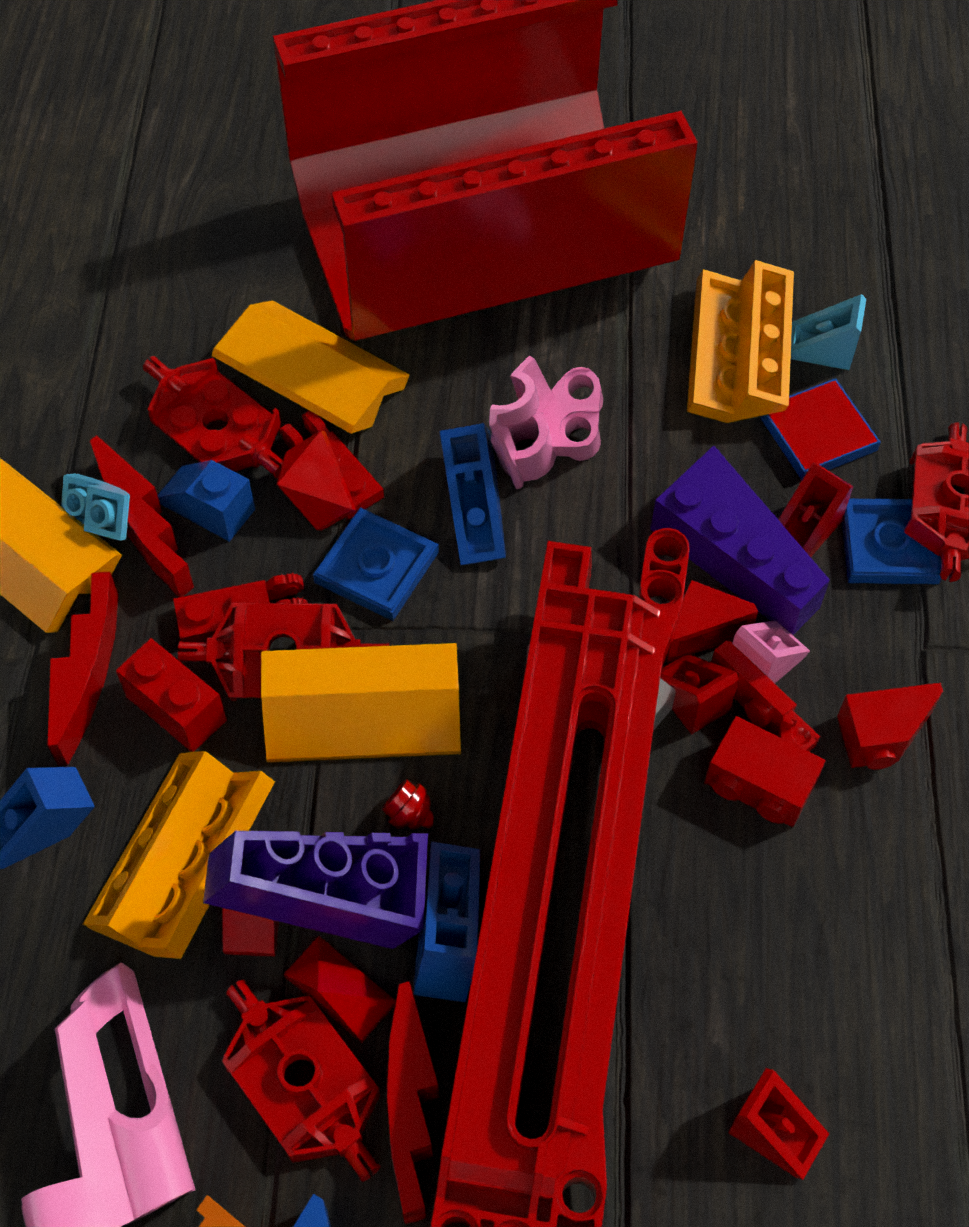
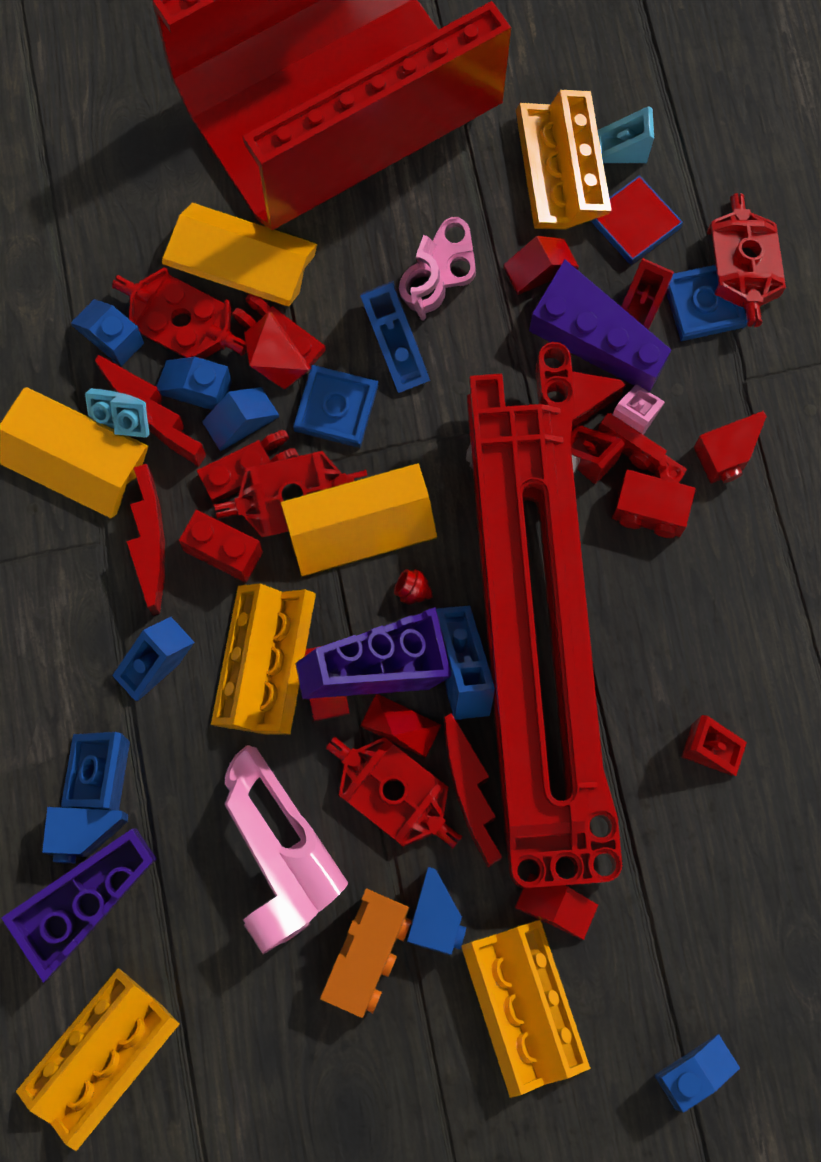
camera: 15 degrees left, 15 degrees up
none -> blue slope [71,299,144,367]
none -> blue slope [202,387,280,452]
none -> red slope [503,236,579,295]

